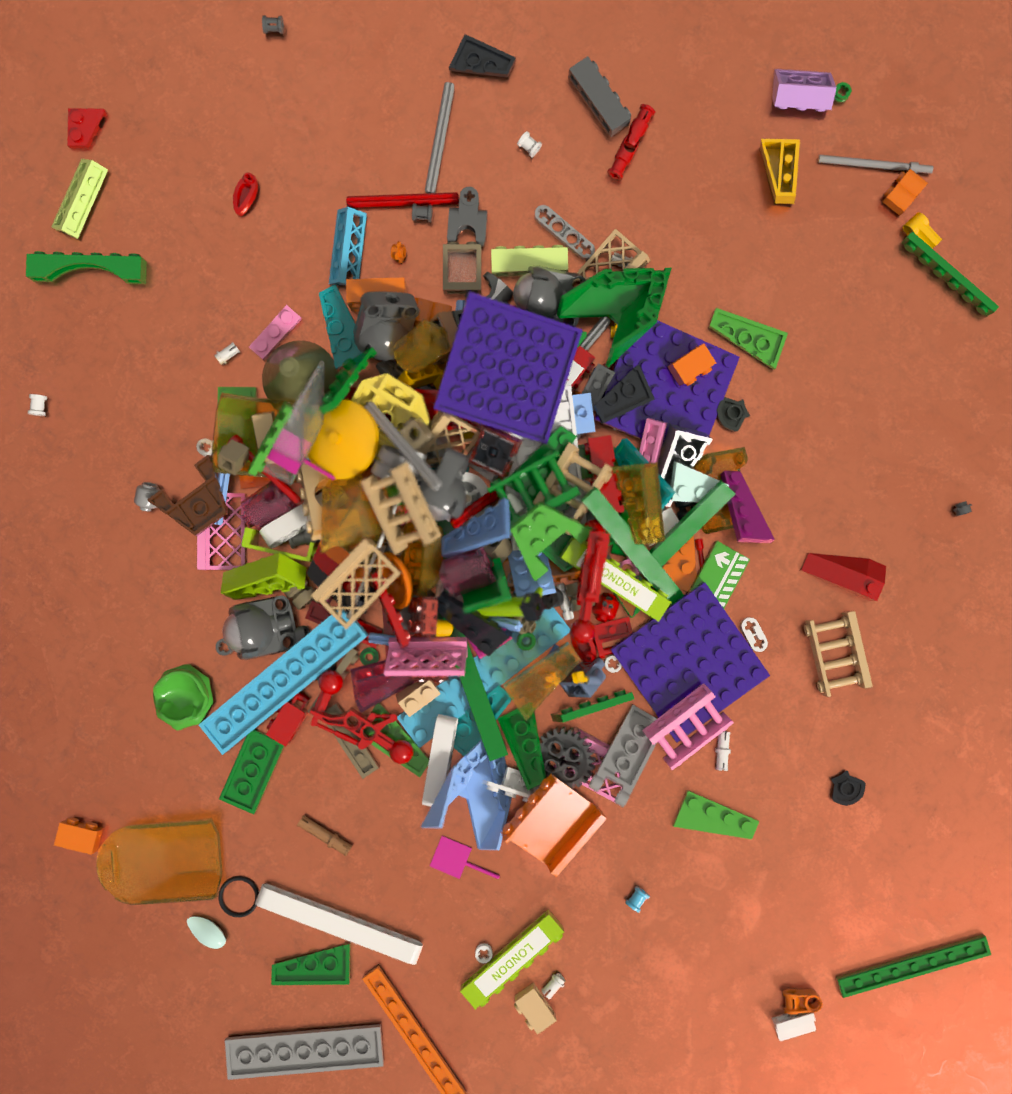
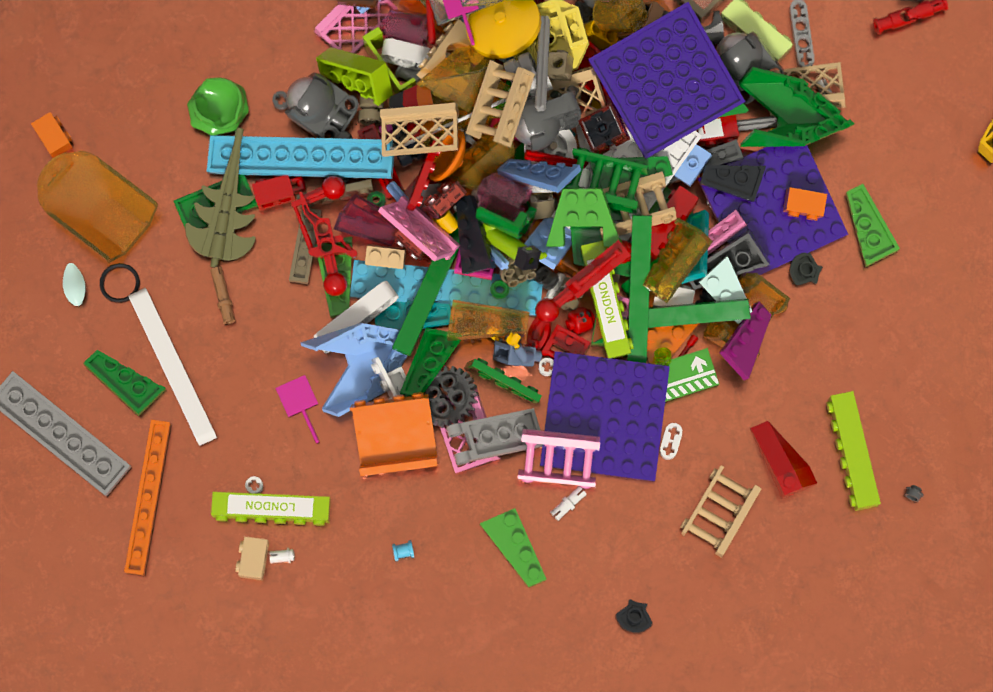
camera: 40 degrees right, 10 degrees down
none -> olive animal [185,128,256,268]
none -> clear neon green bush [654,348,672,366]
none -> lime brick [826,391,881,511]

